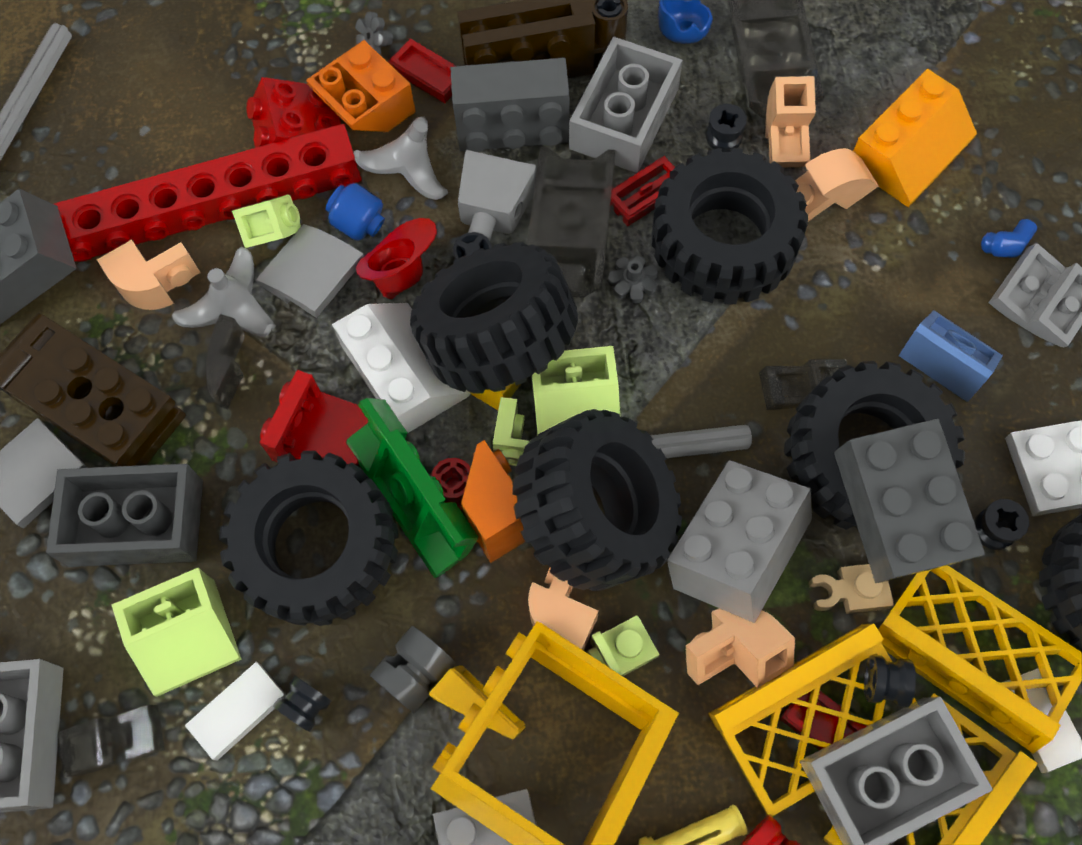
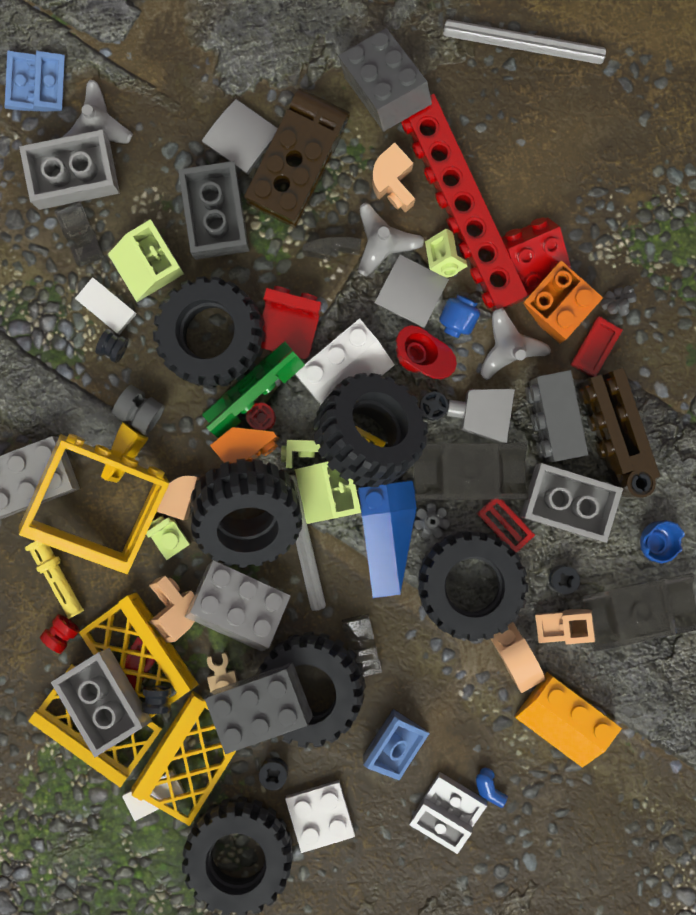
camera: 80 degrees right, 20 degrees up
none -> blue wedge [358,481,417,598]

